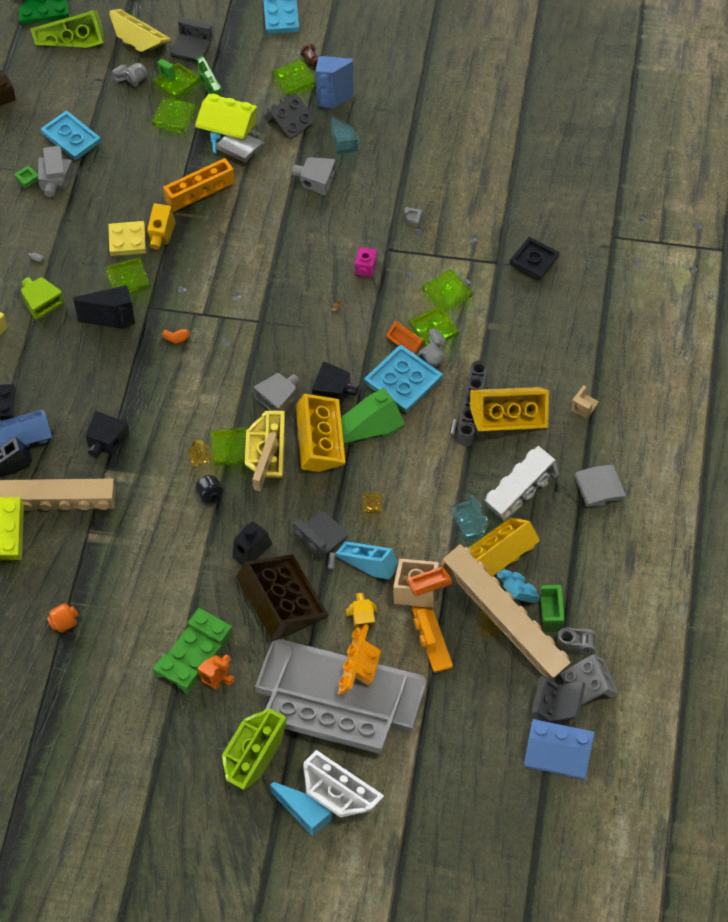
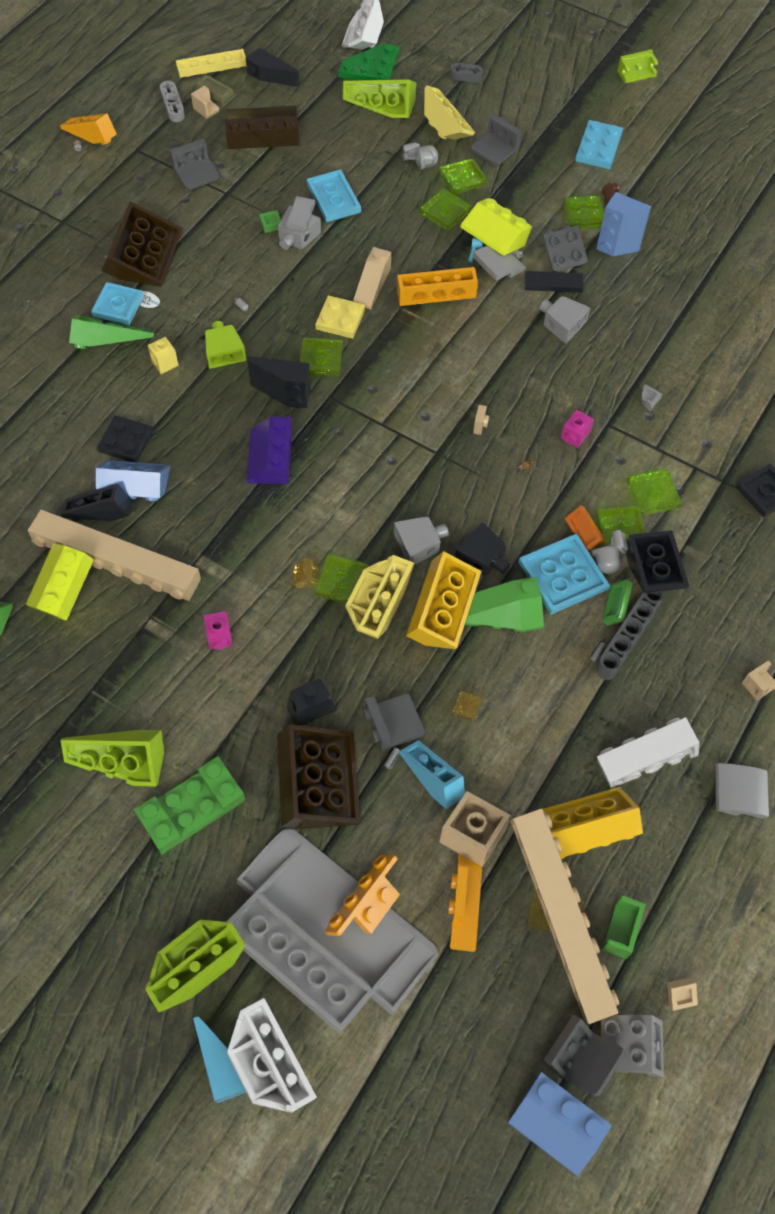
camera: 20 degrees right, 5 degrees up
orange head [47,603,79,633] -> none
black torso [86,411,130,458] -> none
yellow torso [147,203,176,250] -> none
bright green tile [157,59,176,81] -> none
orange arm [162,329,190,344] -> none
black head [195,475,223,503] -> none
bright green wing [197,56,222,97] -> none
orange piece [197,654,235,690] -> none
tan tile [252,432,277,491] -> none
clear light blue slope [330,117,360,154] -> none
yellow piece [346,593,377,628] -> none
orange tile [407,566,452,597] -> none
clear light blue bracket [451,494,489,541] -> none
yellow slope [470,387,549,431] -> none
medium azure plate [497,570,541,603] -> none
light grey piece [556,627,596,655] -> none
none -> lime wedge [61,730,164,787]
none -> dark pink brick [203,611,233,650]
none -> dark purple slope [247,417,292,484]
none -> tan slope [353,247,391,309]
none -> tan plate [473,405,489,435]
none -> black tile [525,271,583,292]
none -> bright green tile [602,579,633,626]
none -> black slope [626,530,689,593]
none -> tan plate [667,977,698,1011]

